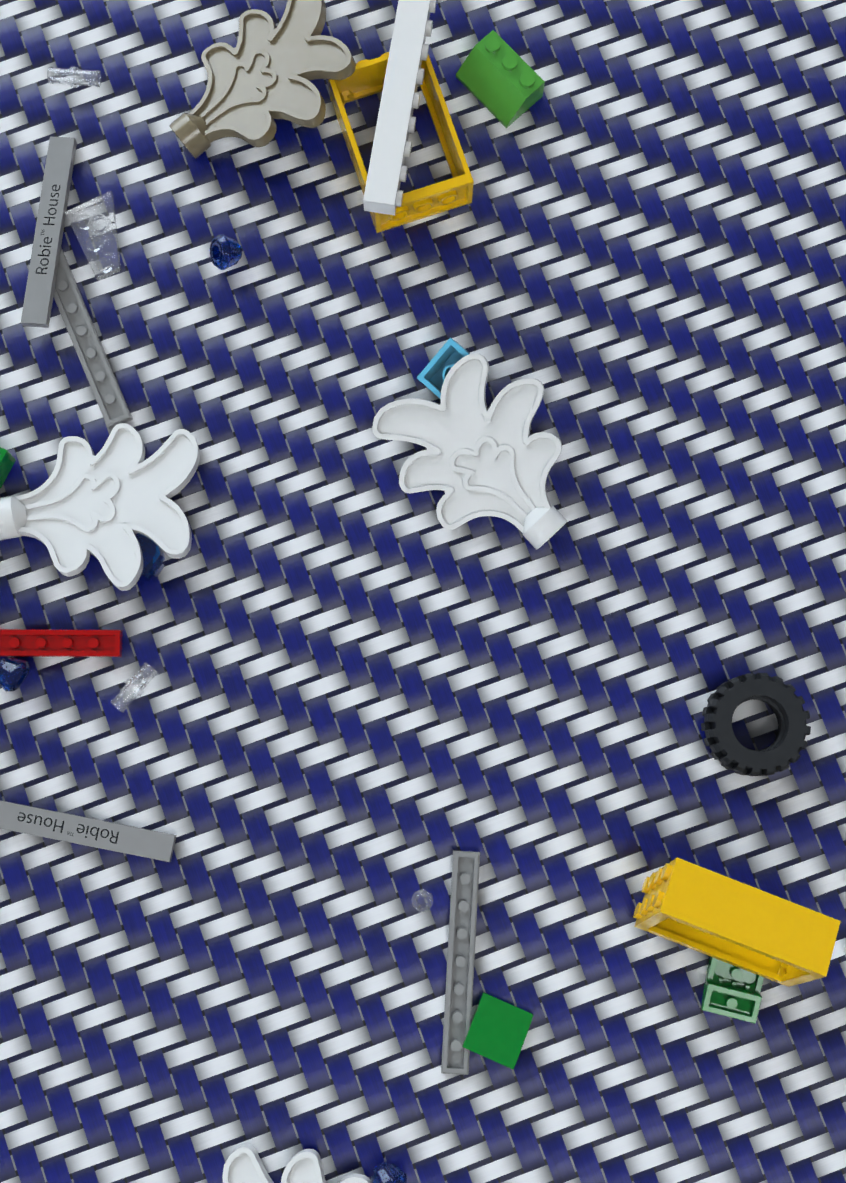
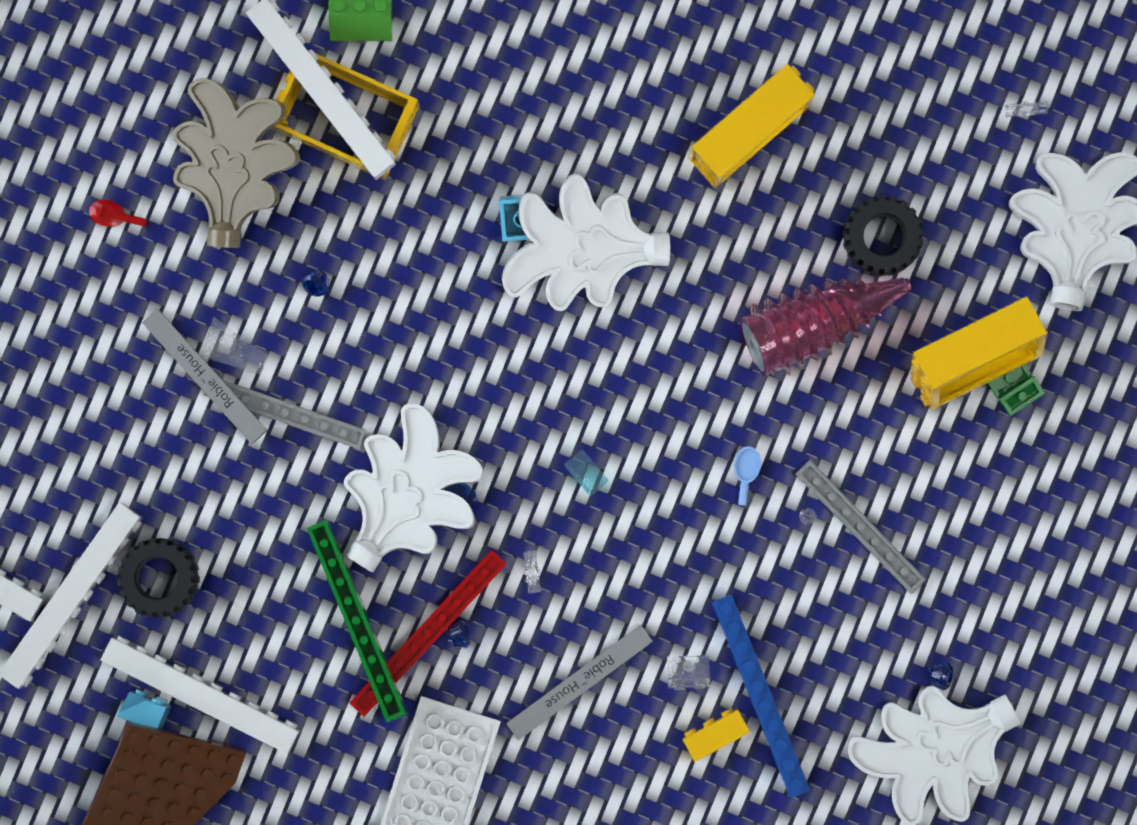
camera: 50 degrees left, 5 degrees up
clear pin [47,66,101,88] -> none
green slope [462,992,533,1069] -> none
none -> red piece [89,200,147,227]
none -> clear light blue panel [563,450,608,497]
none -> clear bracket [667,655,710,690]
none -> yellow brick [682,708,750,762]
none -> yellow door [688,64,815,189]
none -> blue brick [711,594,810,798]
none -> light blue piece [734,446,761,506]
none -> clear pink cone [740,277,912,380]

